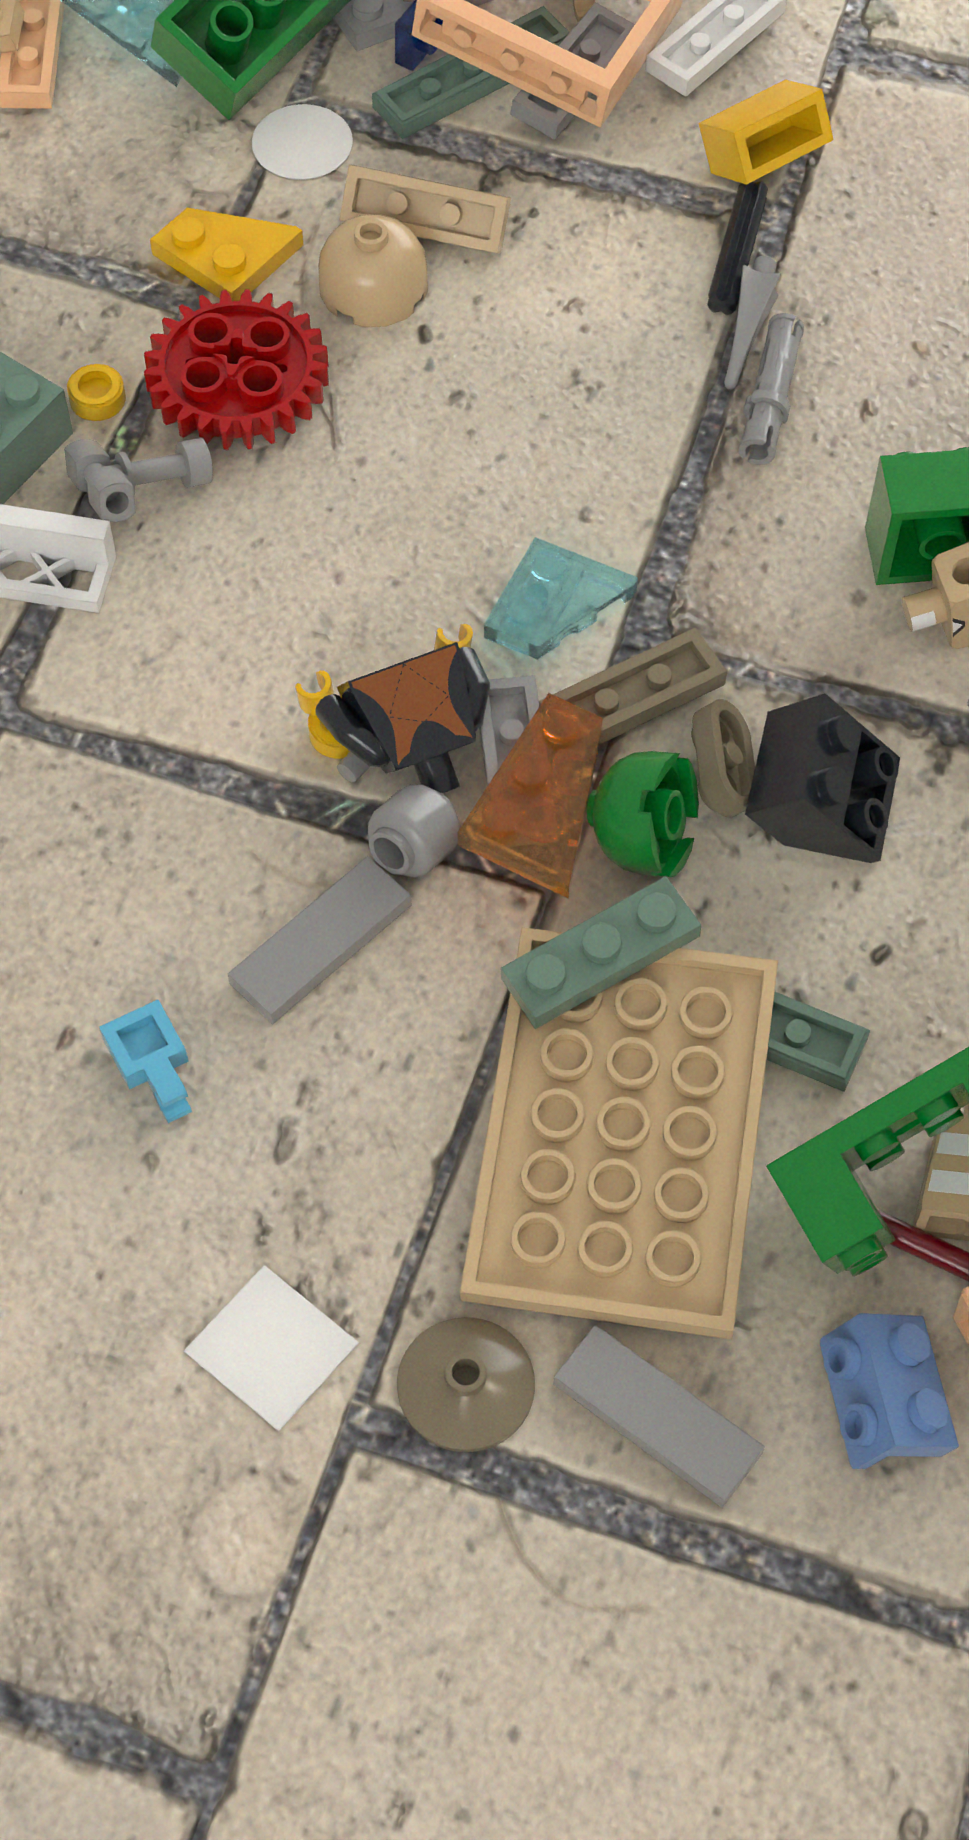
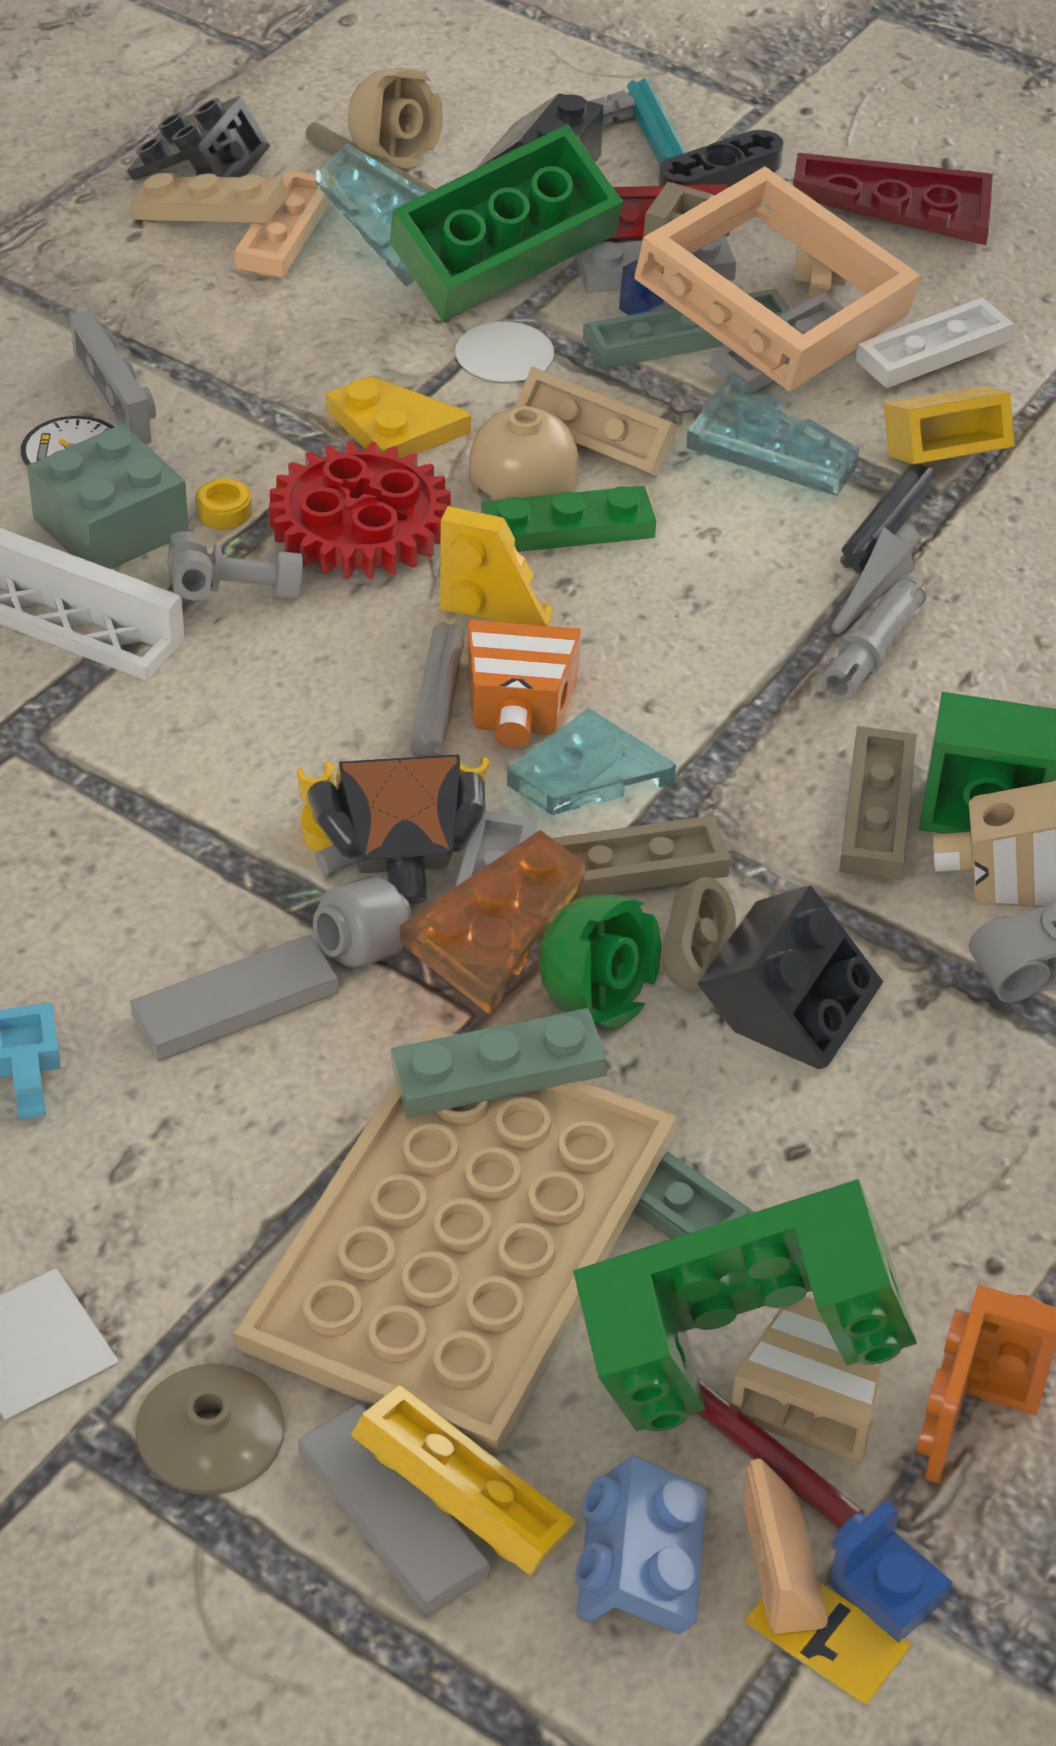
camera: 15 degrees right, 15 degrees down
none -> yellow plate [350,1385,577,1576]
none -> light grey axle [410,621,464,757]
none -> yellow wing [440,506,553,626]
none -> orange torso [467,620,581,749]
none -> green plate [481,485,656,552]
none -> clear light blue wing [686,372,860,496]
none -> dark tan plate [839,726,917,880]

